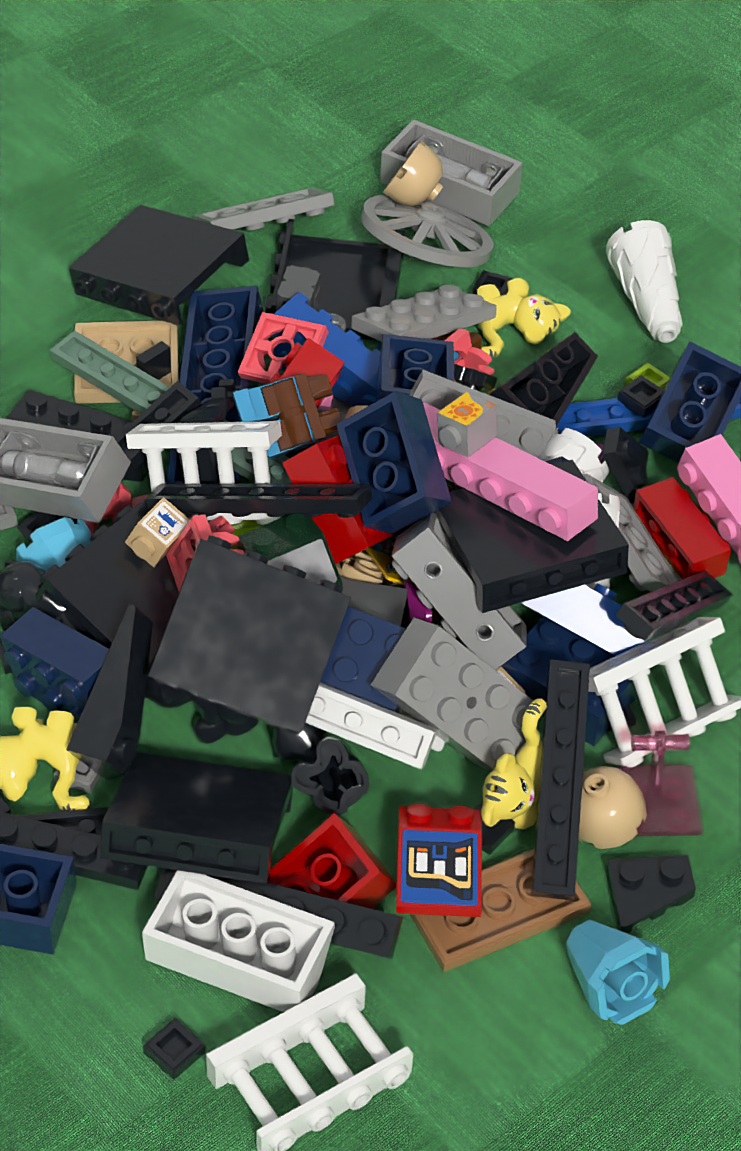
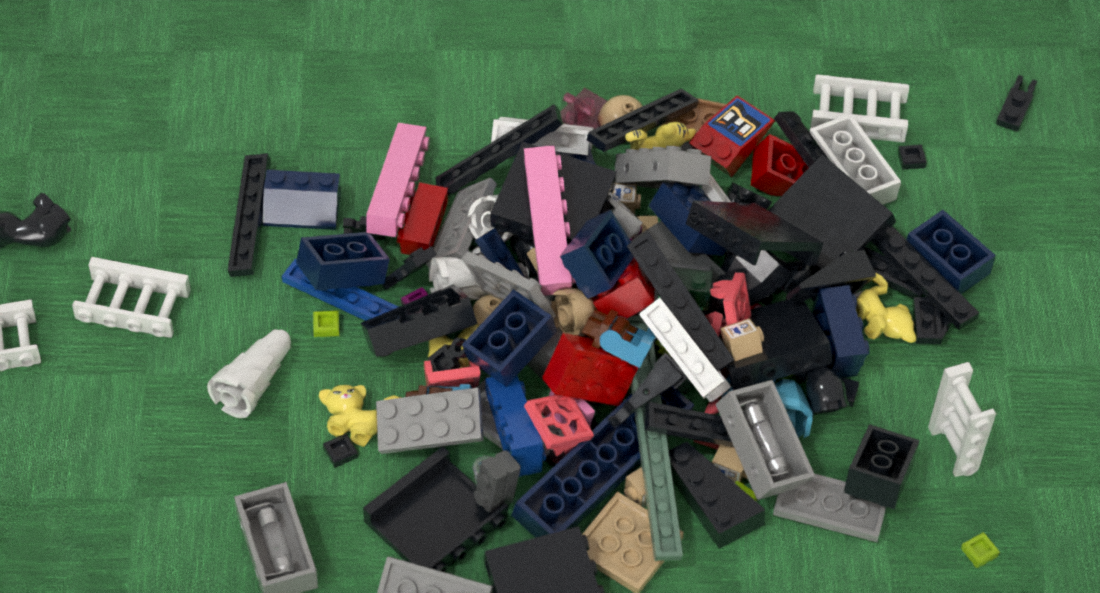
camera: 140 degrees left, 5 degrees up
black tile [136,341,171,380] -> none
light grey wheel [360,195,493,268] -> none
tan cylinder [383,141,443,207] -> none
light grey brick [437,391,497,457] -> none
medium azure cone [566,920,670,1025] -> none
black wing [606,855,696,933] -> none
black tile [617,375,663,418] -> none

